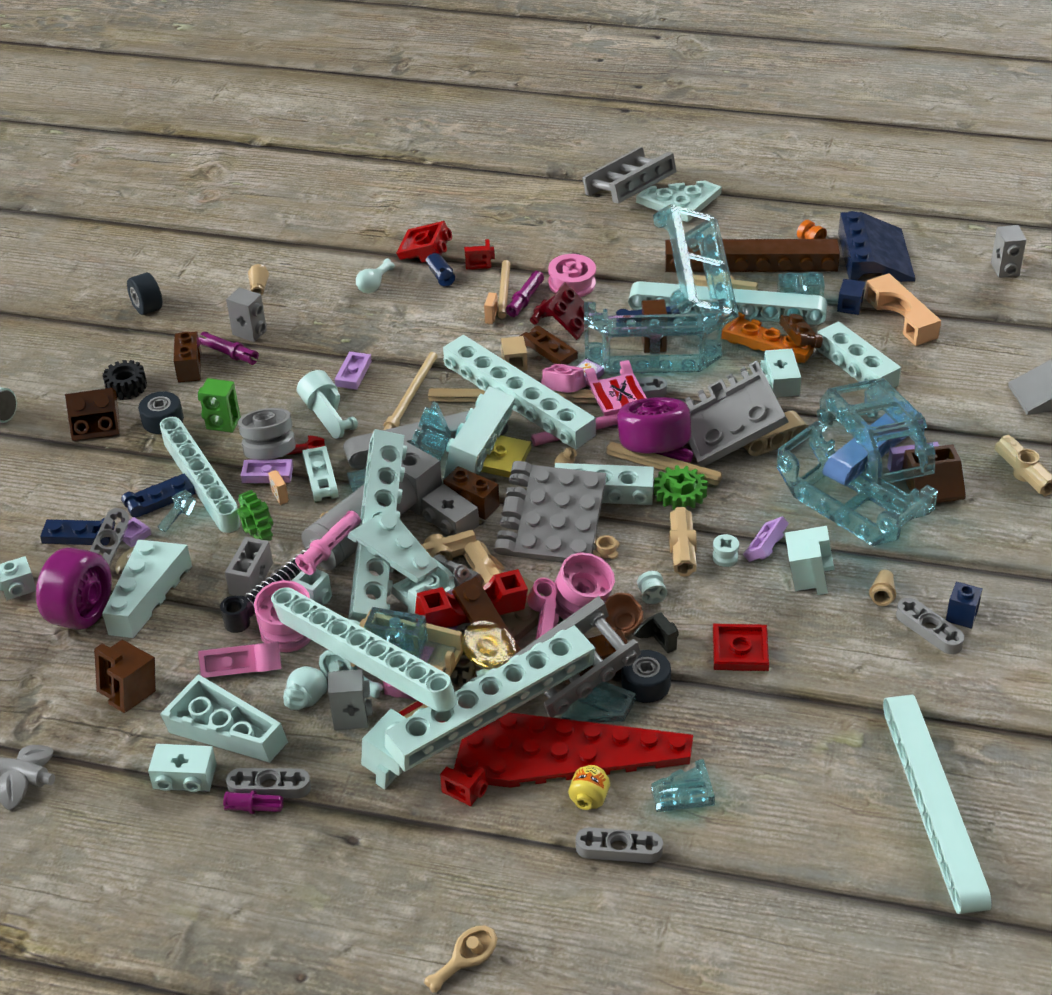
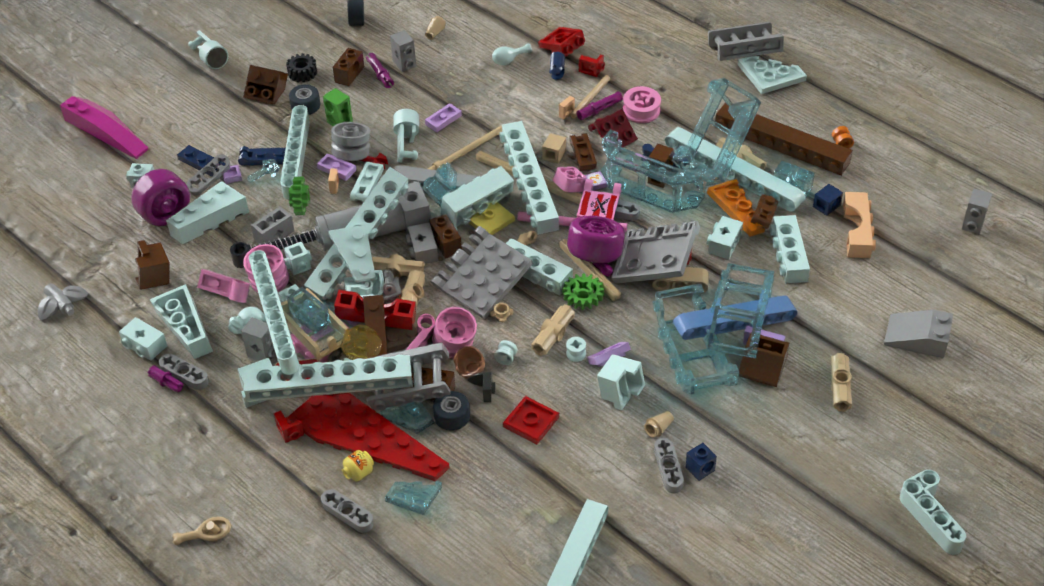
camera: 30 degrees right, 5 degrees up
bright pink pin [295,510,361,575] -> none
dark blue piece [838,211,916,282] -> none

